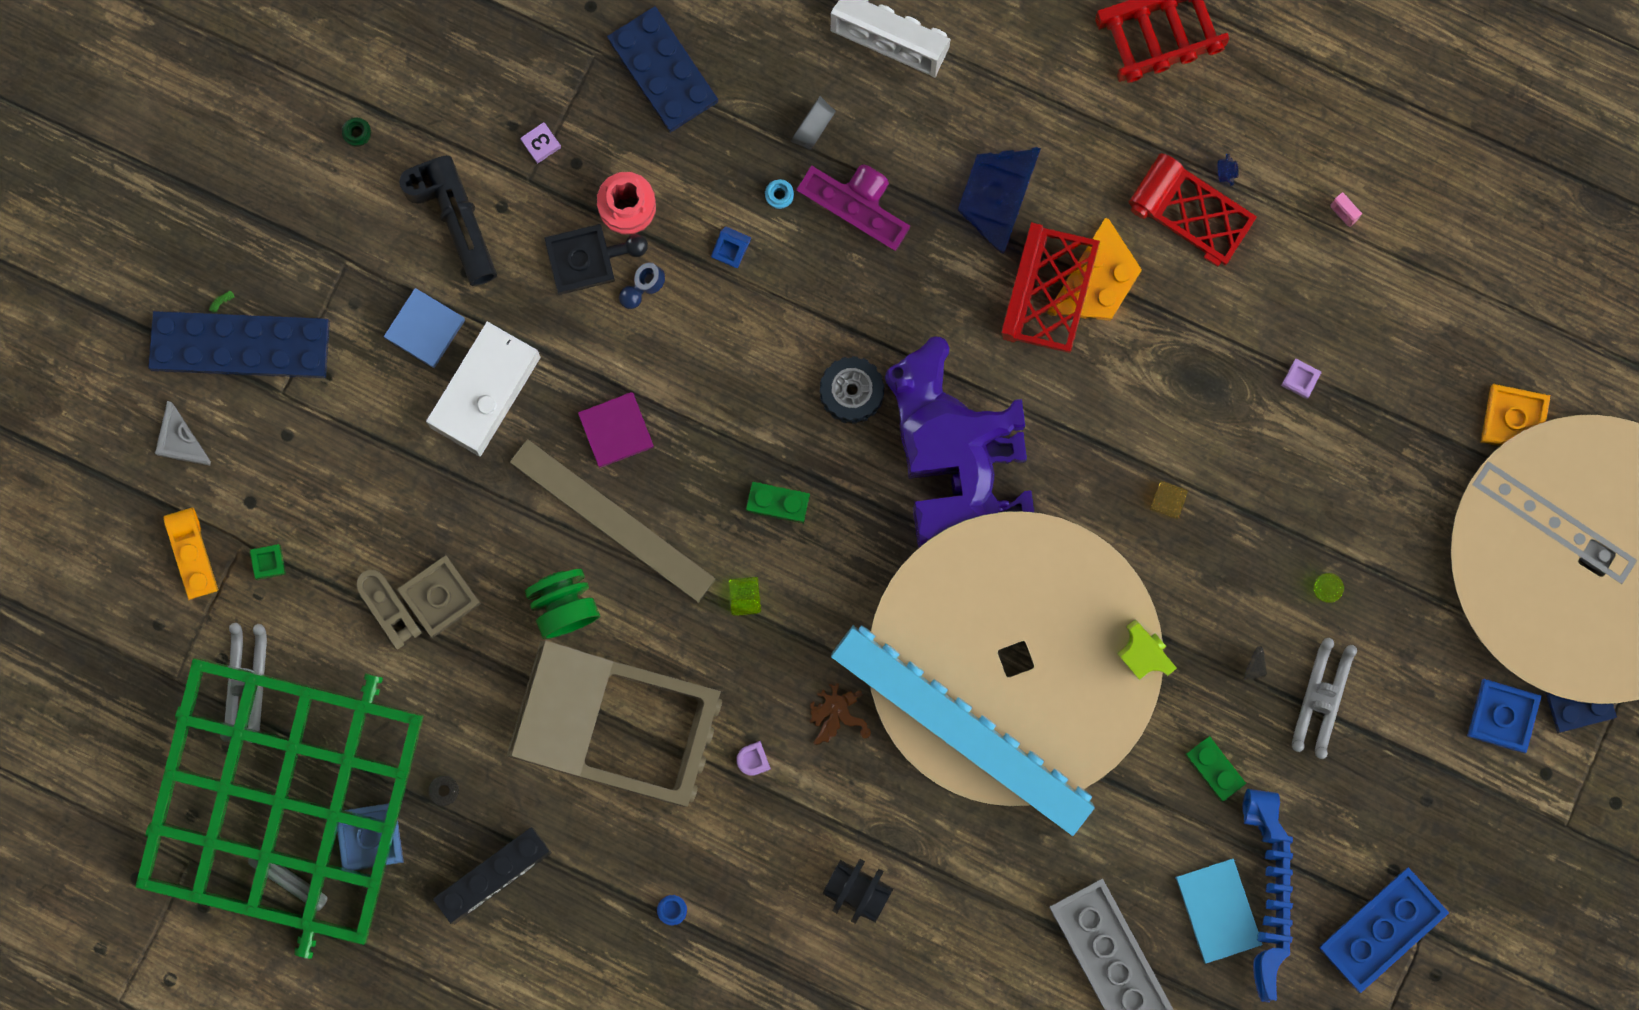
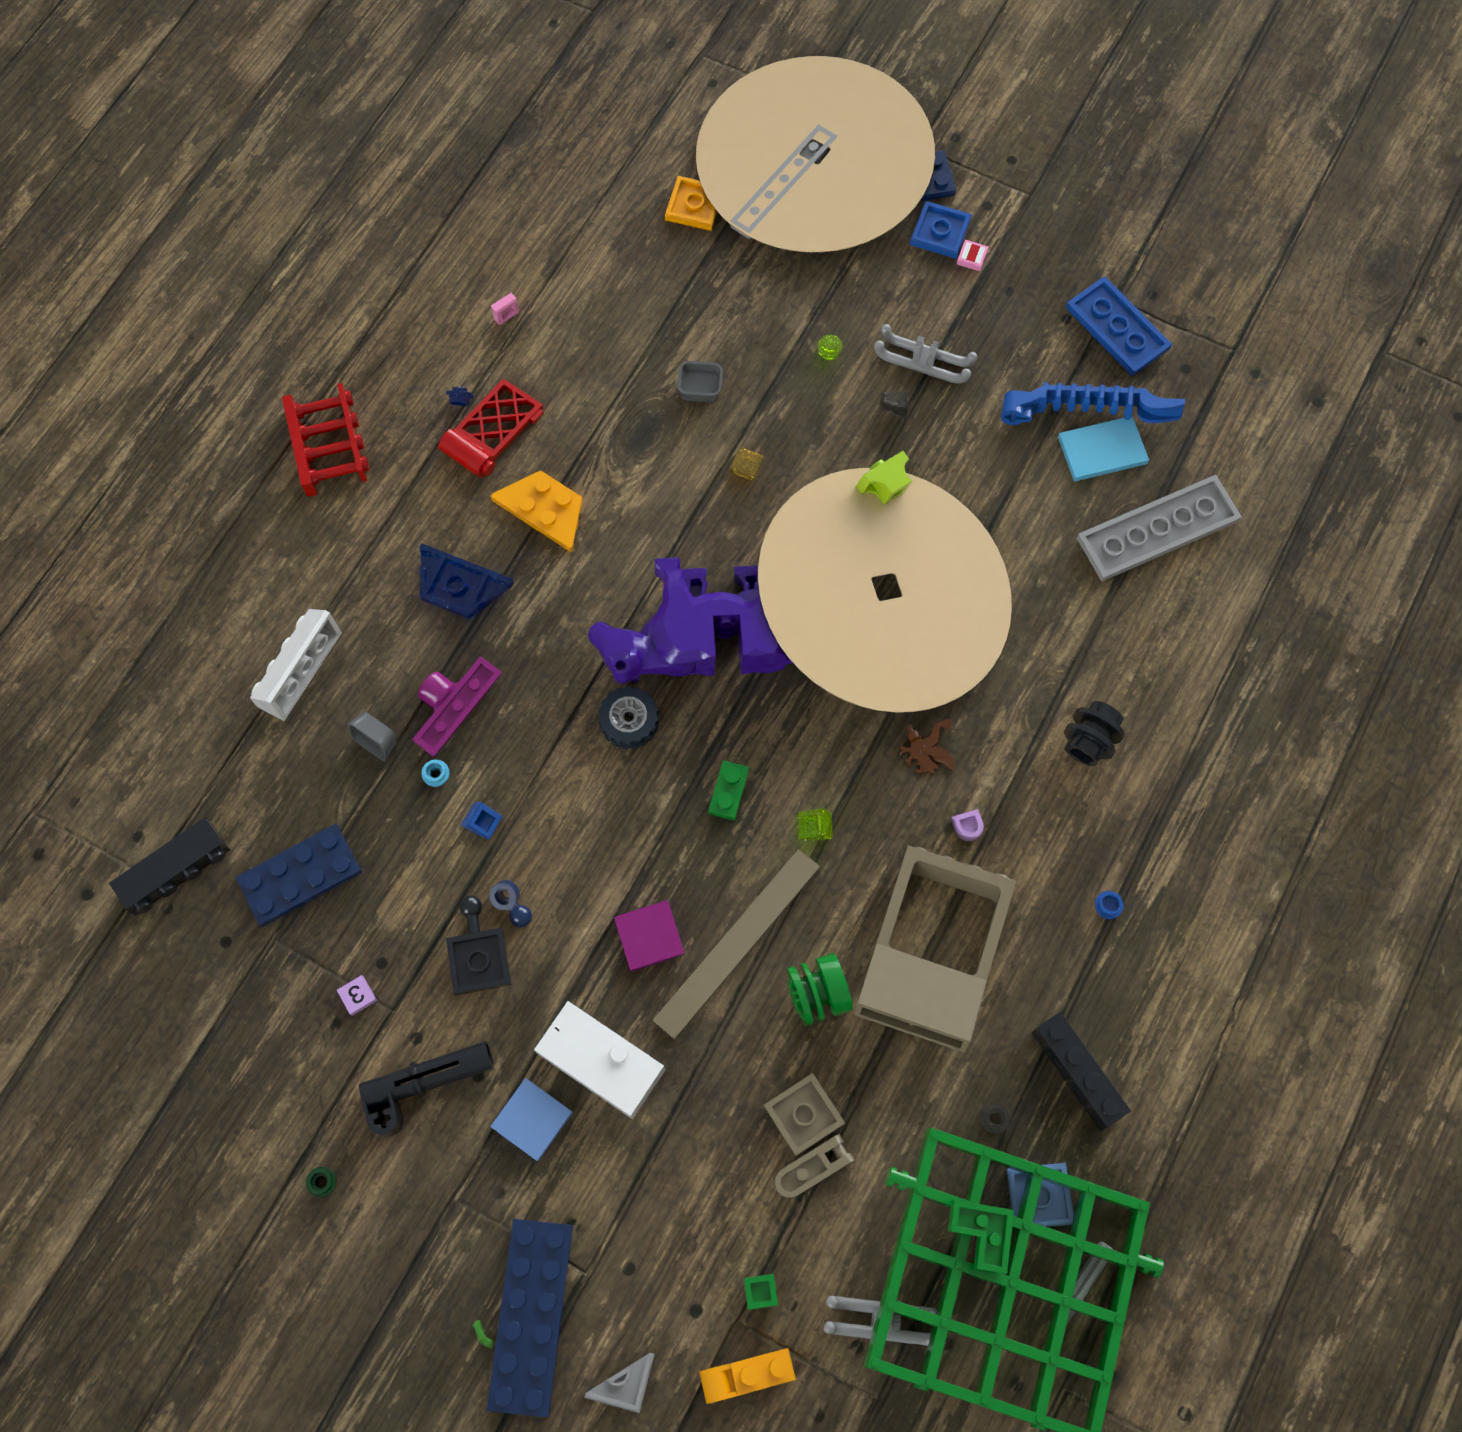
camera: 85 degrees left, 10 degrees down
coral piece [597,172,656,235] -> none
medium azure brick [831,625,1095,836] -> none
red fence [1001,222,1100,353] -> none
green plate [1185,736,1246,802] -> none
lavender tile [1281,359,1321,399] -> none
none -> dark grey piece [677,361,723,403]
none -> green plate [948,1200,1014,1274]
none -> tile [957,240,988,271]

